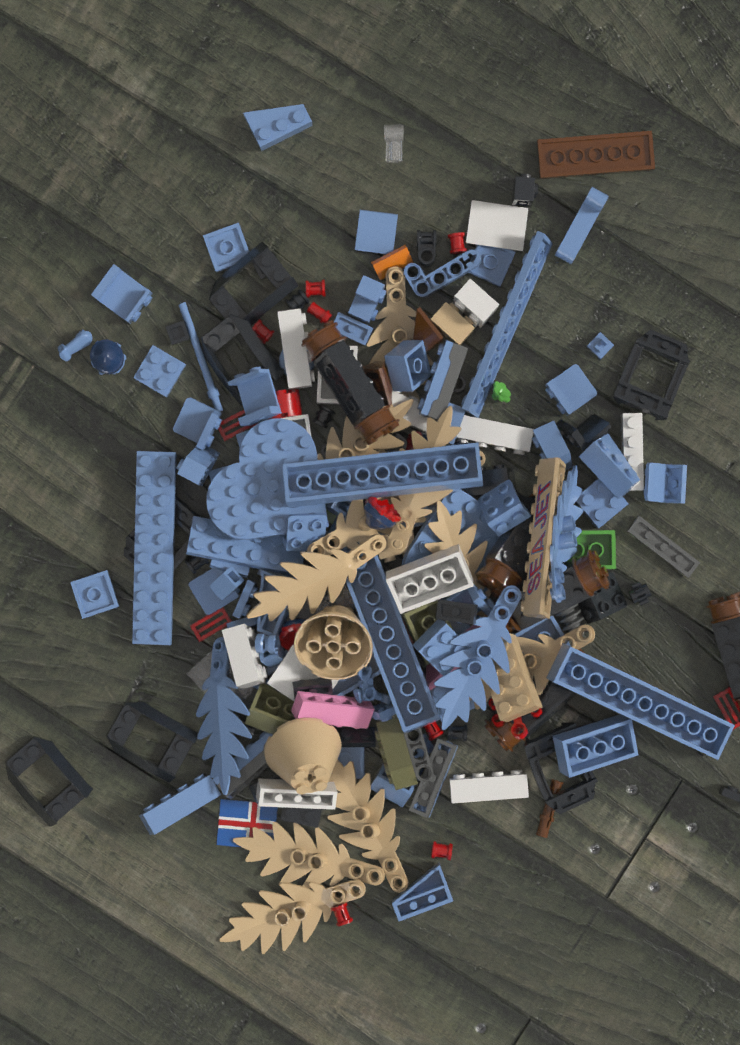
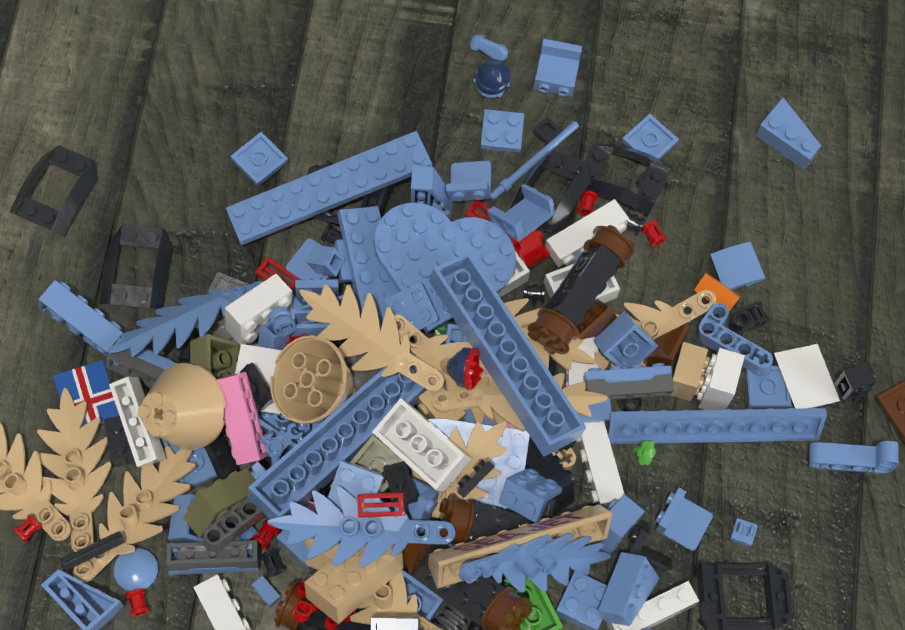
camera: 60 degrees right, 20 degrees down
red pin [307,302,332,324] -> none
medium blue plate [334,312,373,346] -> none
medium blue brick [348,275,386,324] -> none
clear piece [384,124,404,163] -> none
red bush [448,232,467,254] -> none
none -> black axle [60,531,125,571]
none -> medium blue dish [114,548,158,591]
none -> medium blue piece [252,576,281,608]
none -> red tile [357,492,405,518]
none -> black plate [457,457,495,498]

